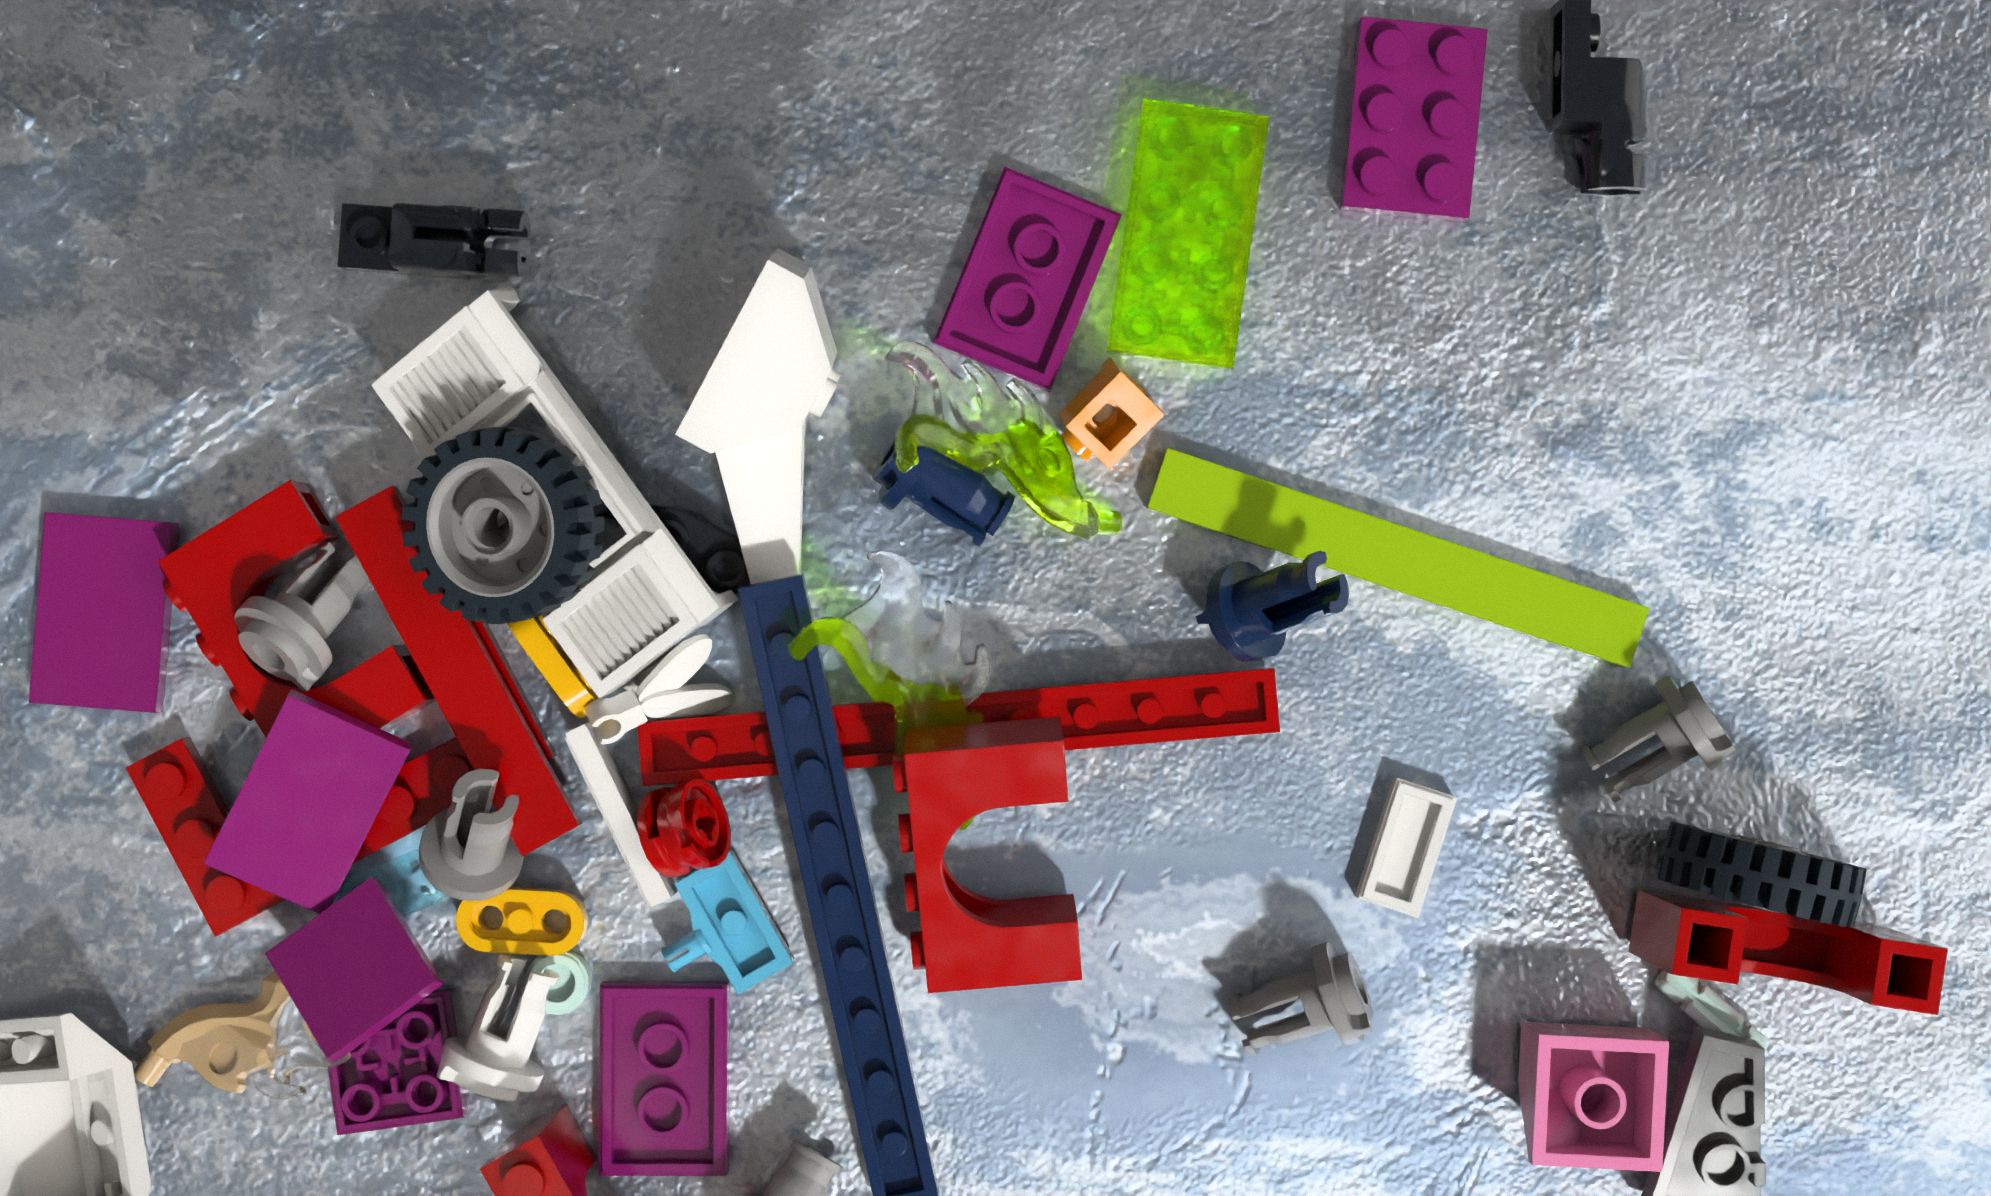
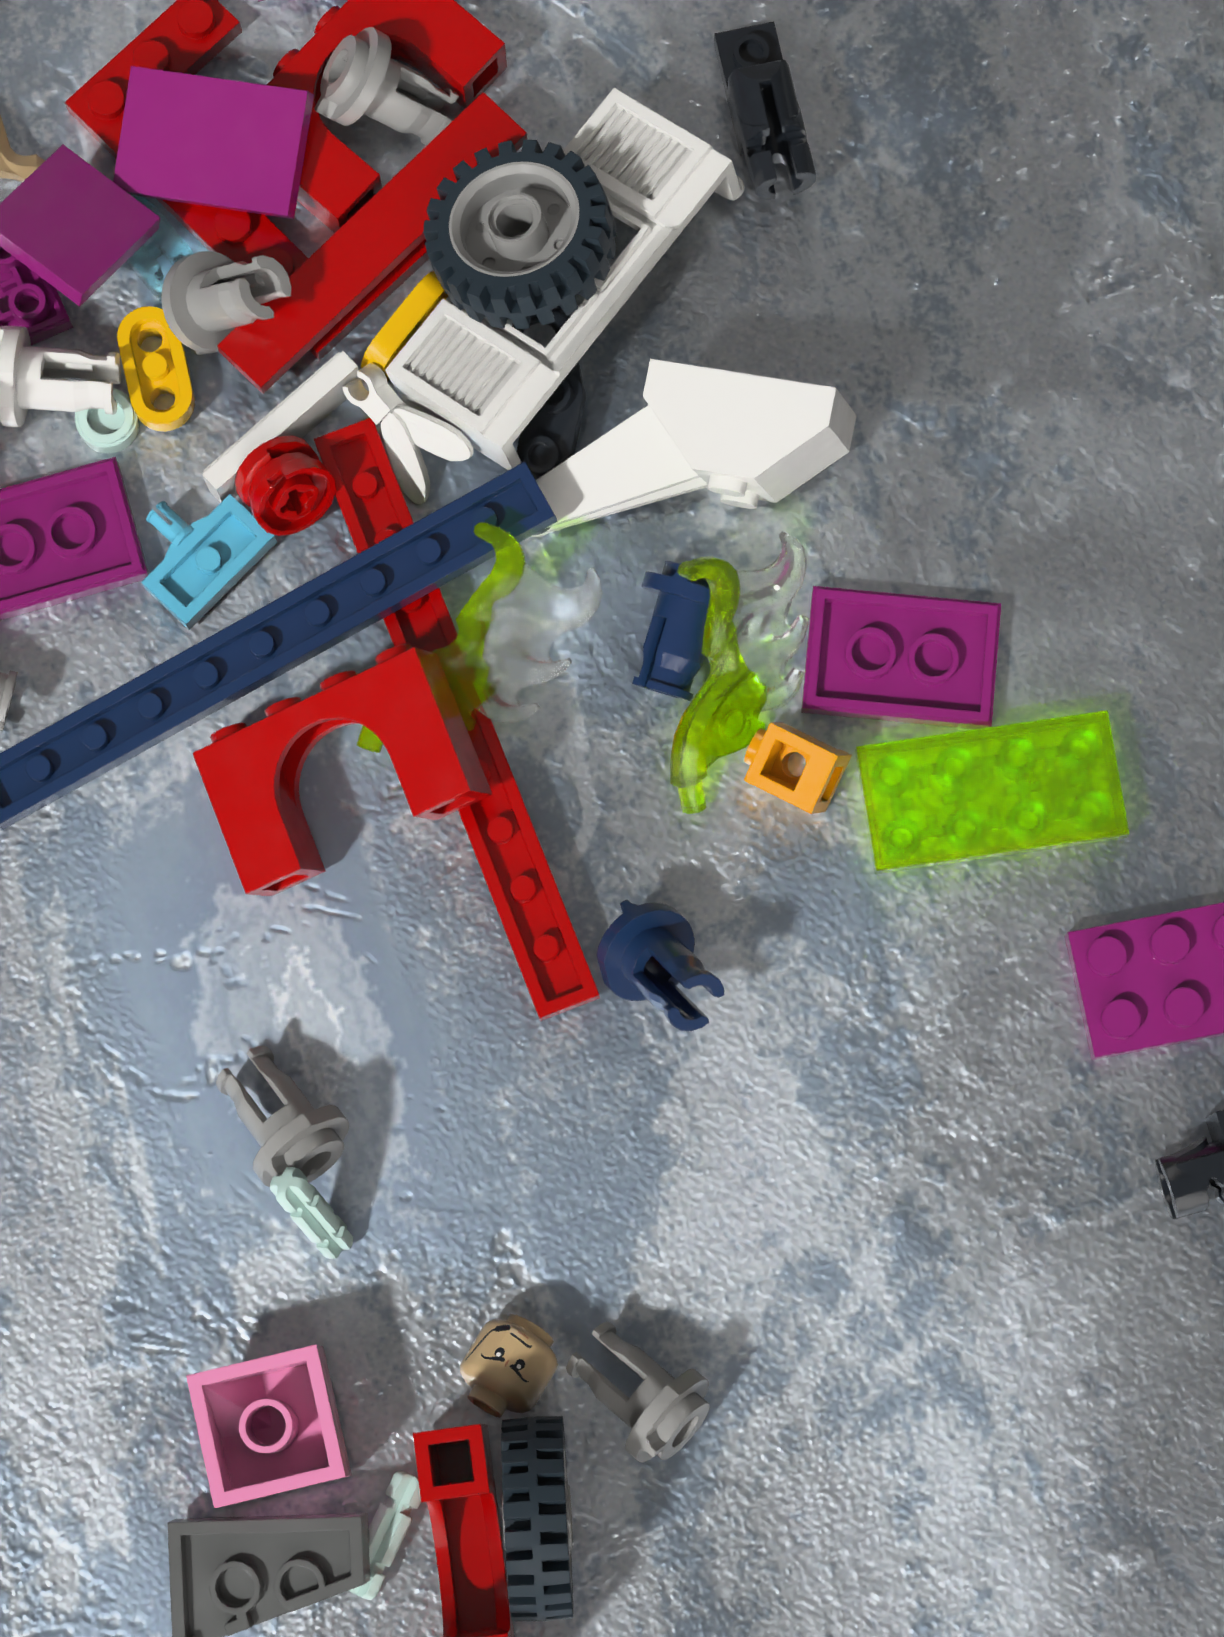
camera: 75 degrees right, 10 degrees down
lime tile [1146,448,1650,668] -> none
white tile [1355,776,1457,918] -> none
none -> light aqua axle [270,1167,353,1259]
none -> tan head [460,1314,558,1418]

